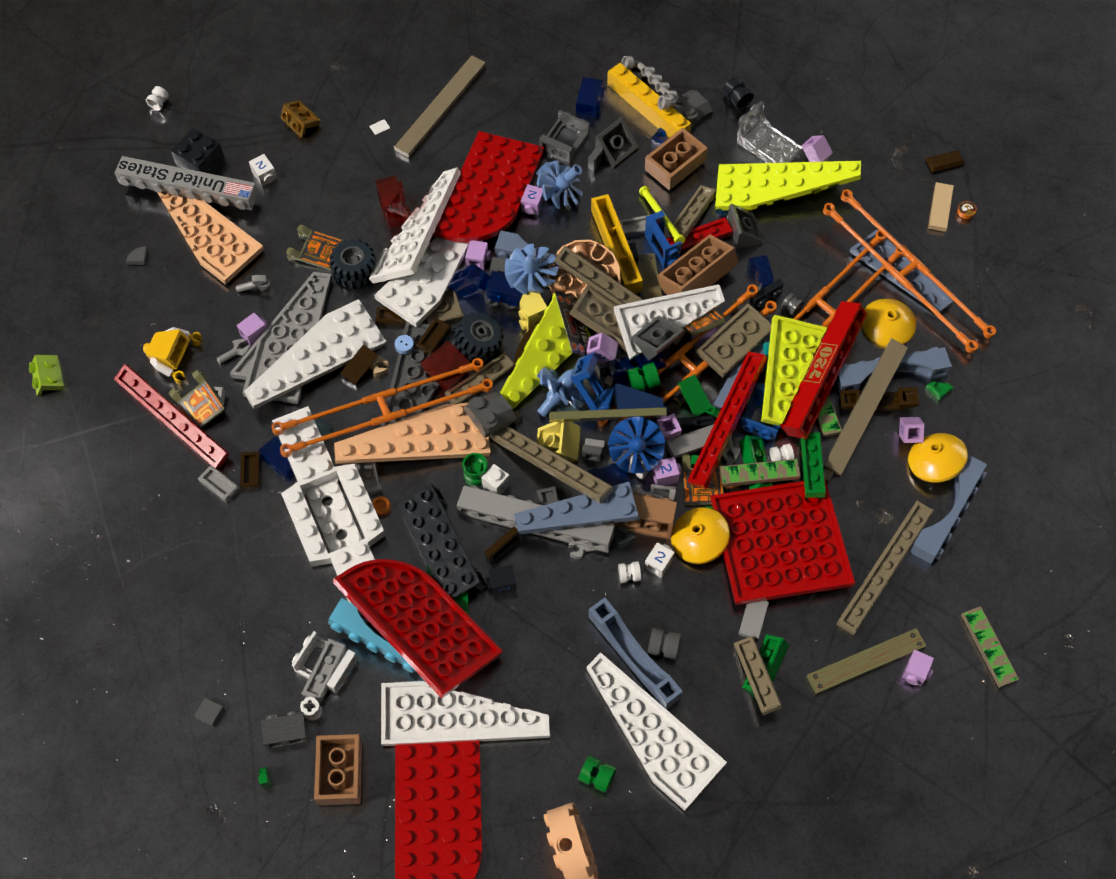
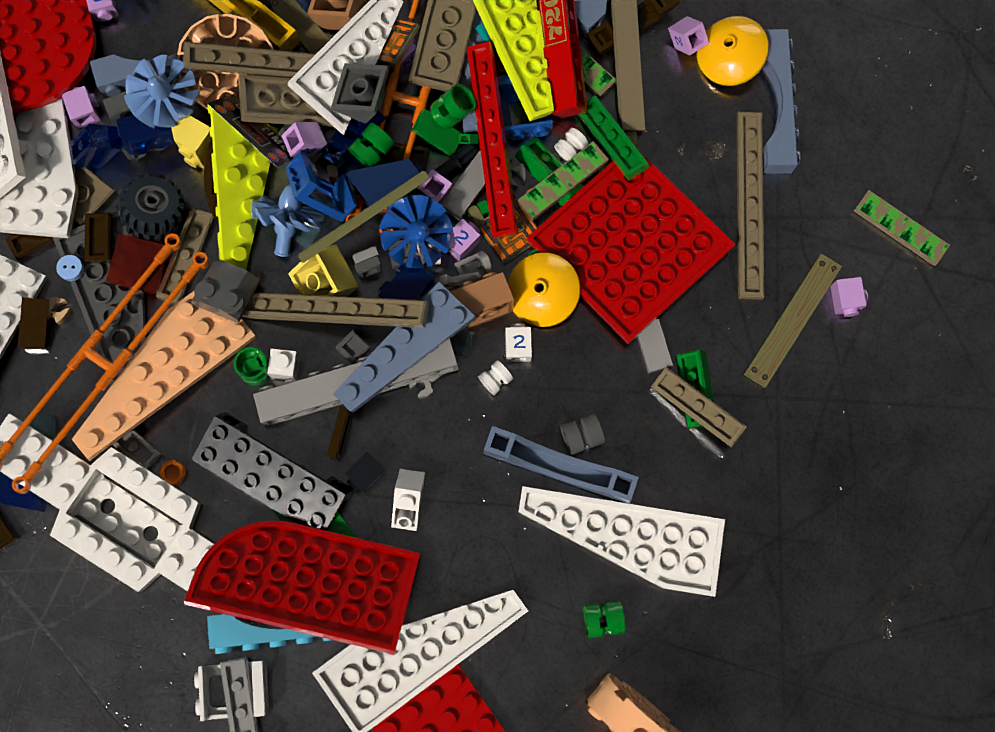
camera: 40 degrees left, 15 degrees up
none -> white slope [391,469,425,531]
none -> green wheel [430,84,476,129]

